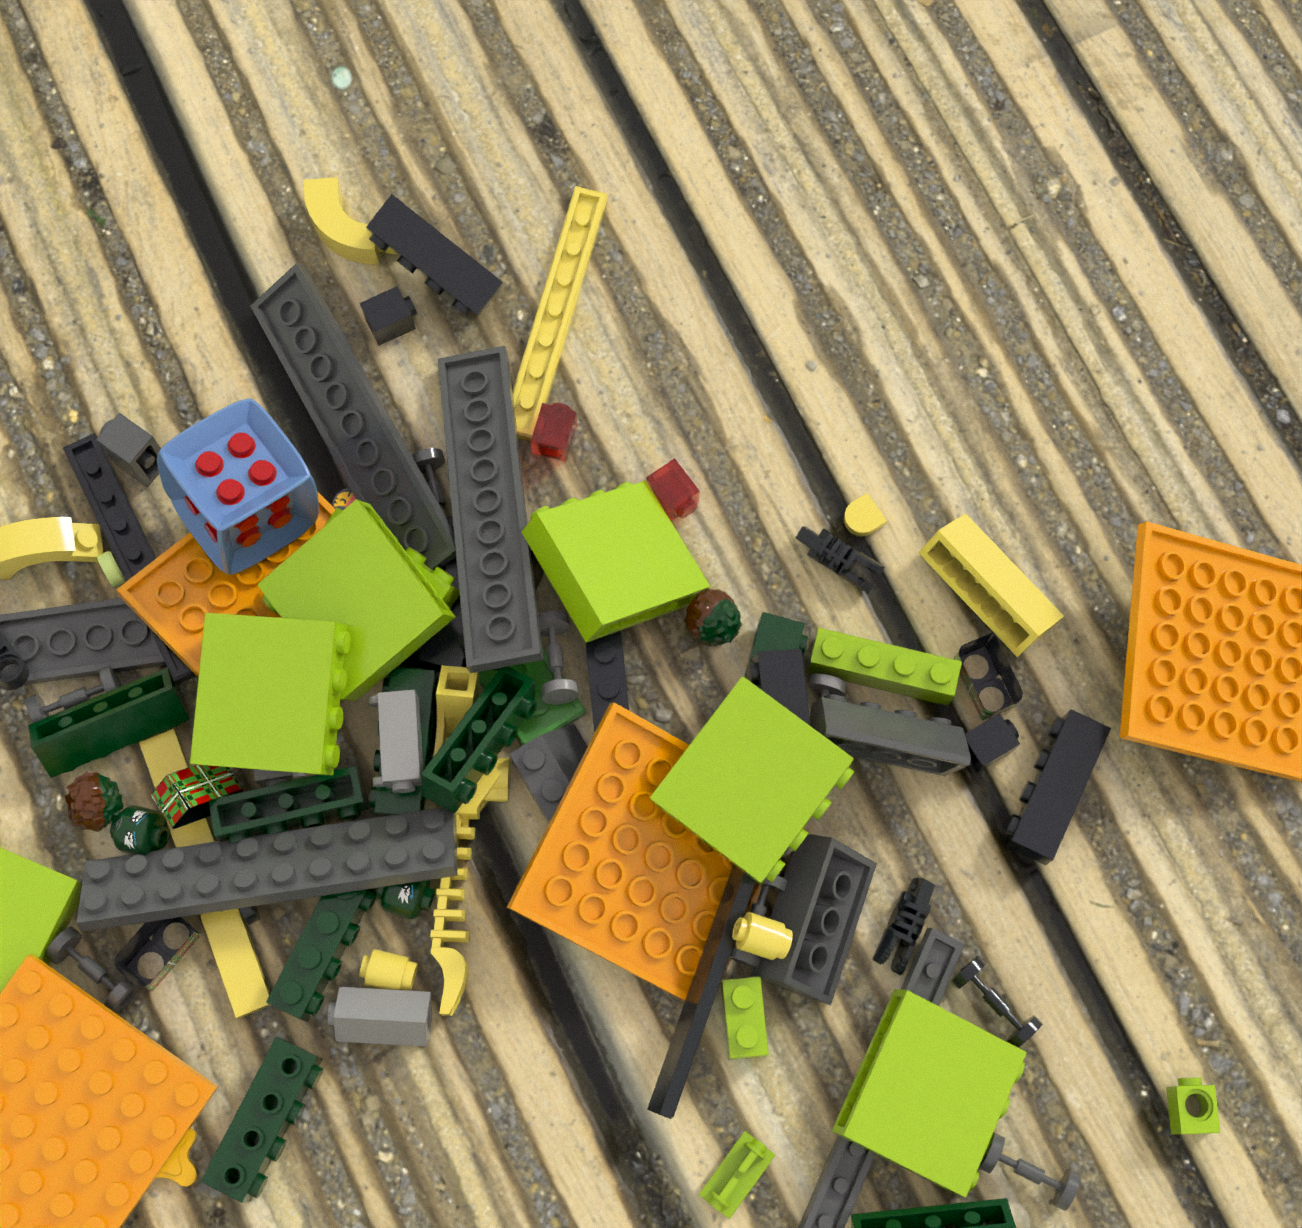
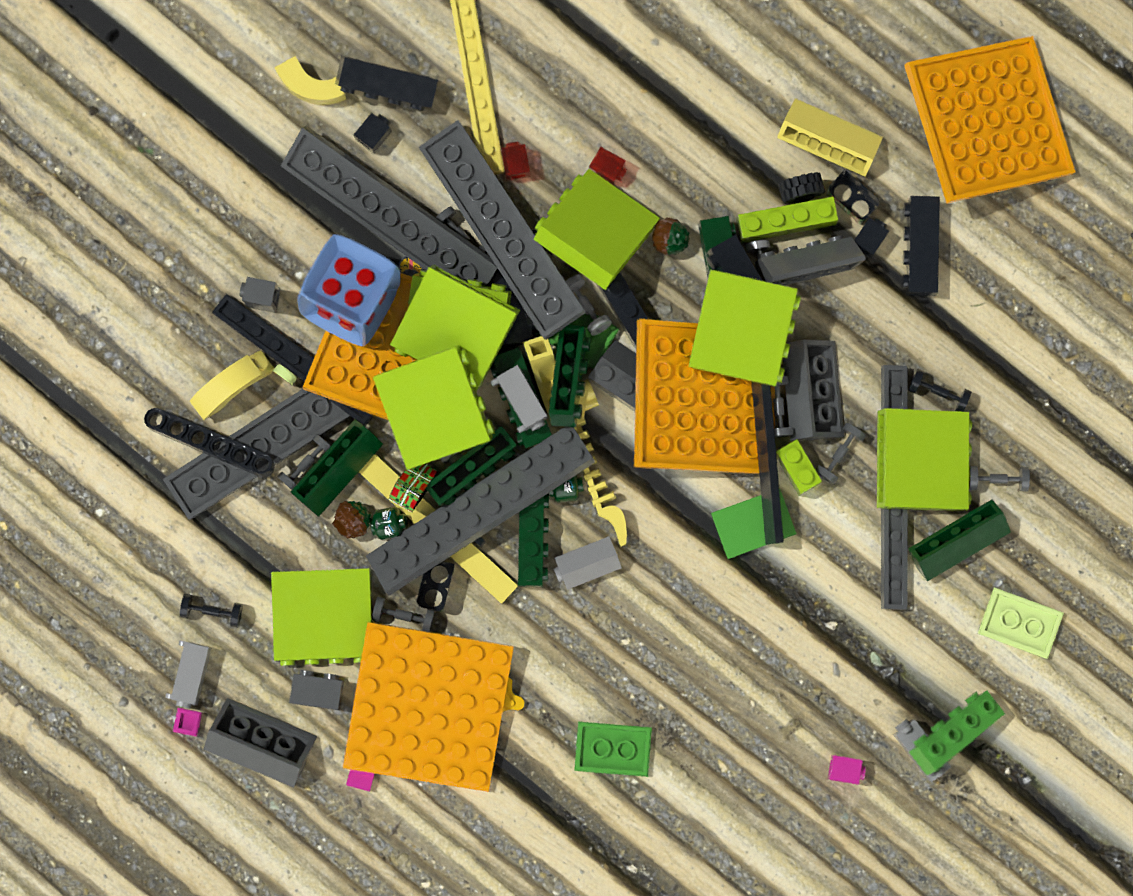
camera: 20 degrees left, 10 degrees up
dark green brick [201,1037,323,1203] -> none
light yellow brick [359,949,418,991] -> none
lime hinge [698,1131,775,1219] -> none
light yellow brick [732,912,793,960] -> none
black hinge [795,526,885,594] -> none
light yellow tile [844,493,887,536] -> none
black hinge [872,878,935,976] -> none
lime brick [1166,1077,1220,1135] -> none
none -> bright green tile [711,488,797,559]
none -> black tyre [778,172,825,204]
none -> dark grey wheel [815,423,866,485]

